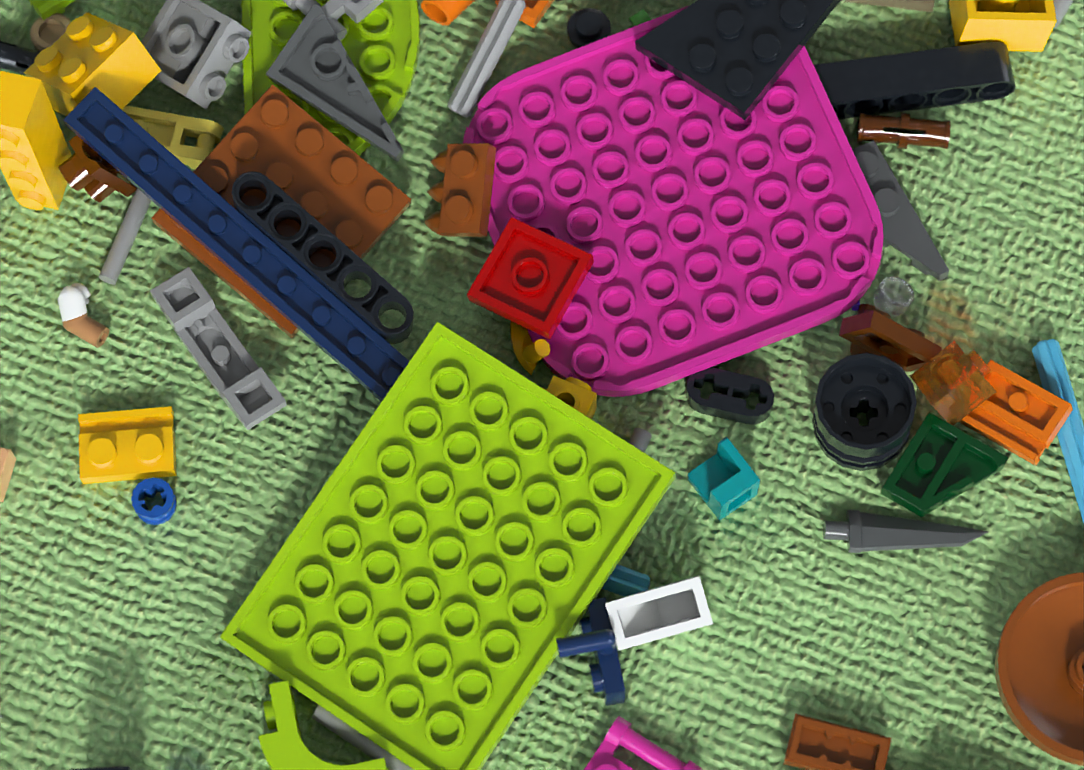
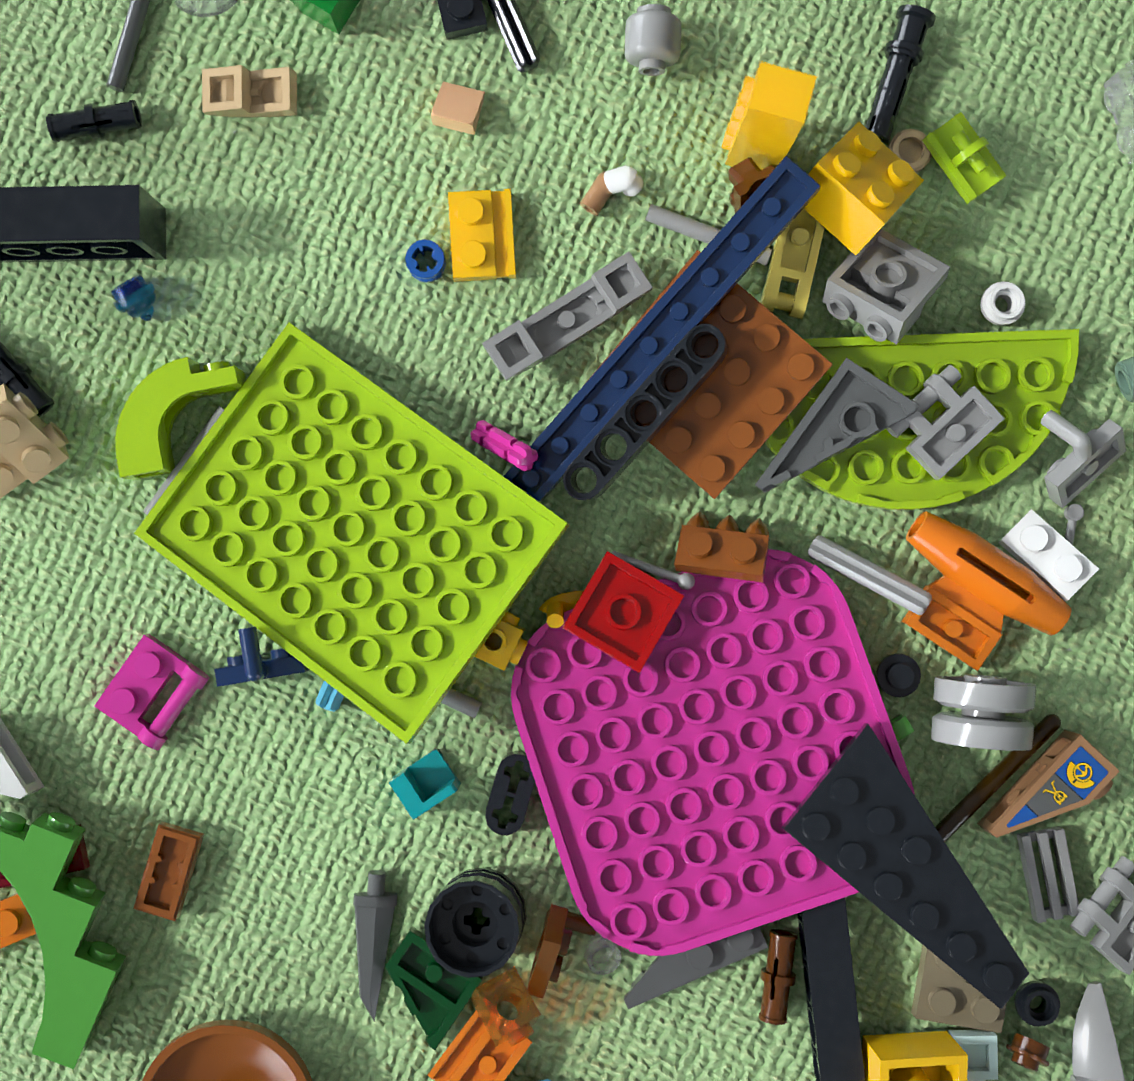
camera: 85 degrees right, 20 degrees up
white slope [605,575,713,650] -> none
none -> dark pink axle [471,420,538,471]
none -> light grey hinge [612,551,695,590]

